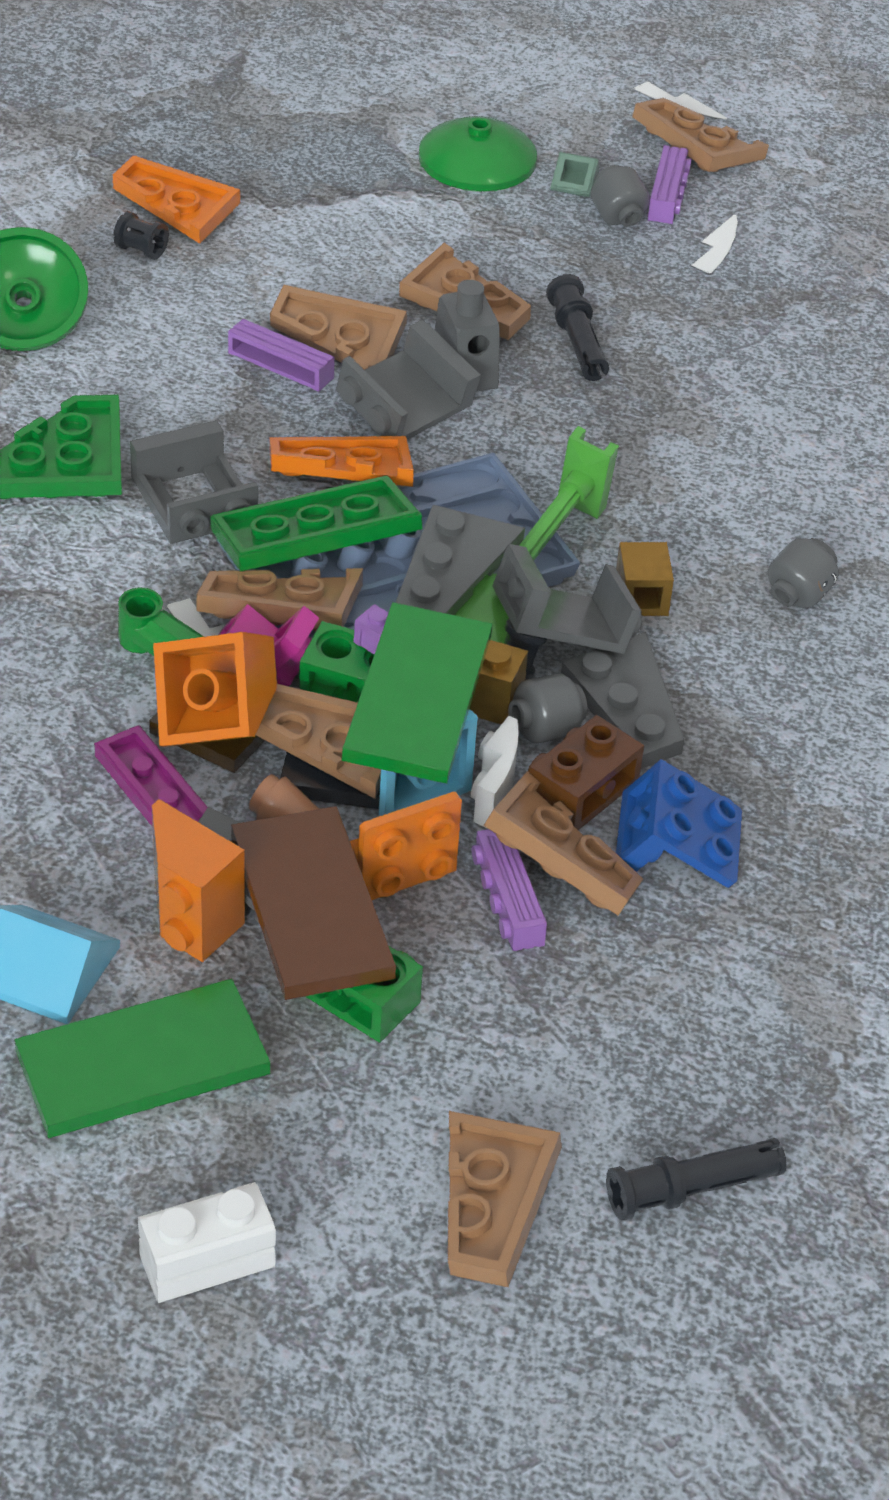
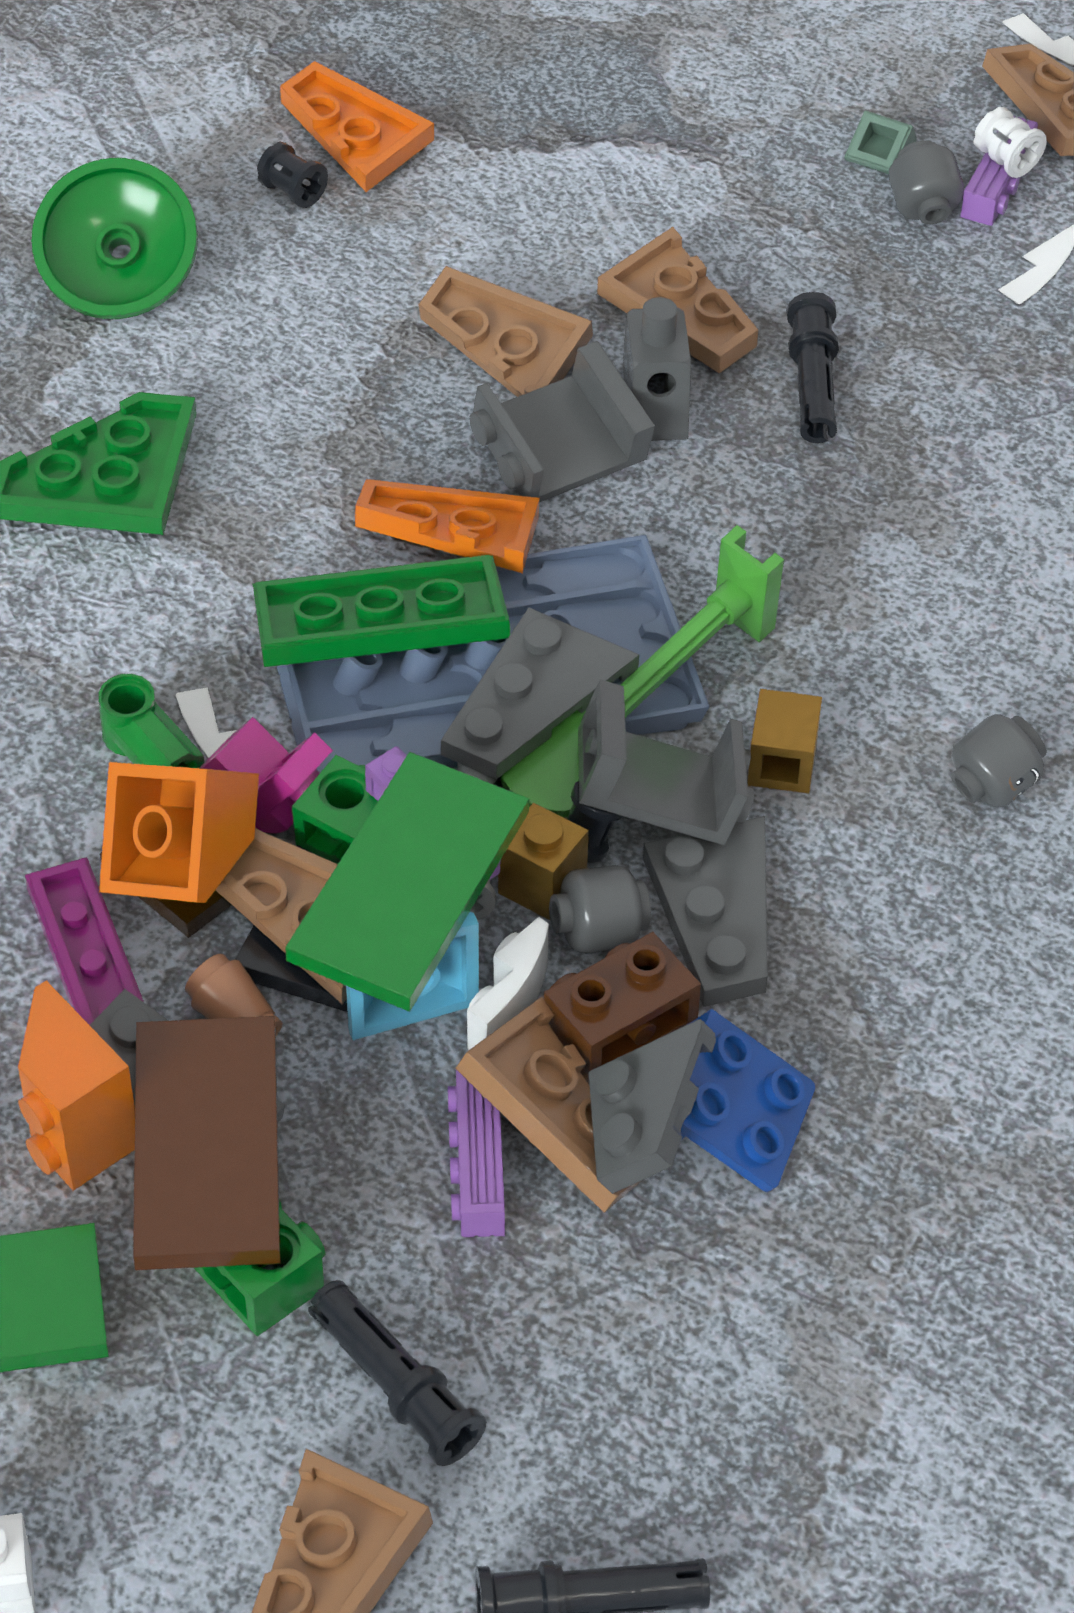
camera: 15 degrees right, 5 degrees up
dark grey panel [130,420,258,544] -> none
medium nougat wing [197,568,363,631] -> none
medium lavender piece [228,319,335,392] -> none
orange bracket [350,791,462,900] -> none
green dish [419,116,537,191] -> none
none -> black pin [308,1280,487,1466]
none -> dark grey wing [588,1019,716,1194]
none -> white bush [974,107,1046,178]

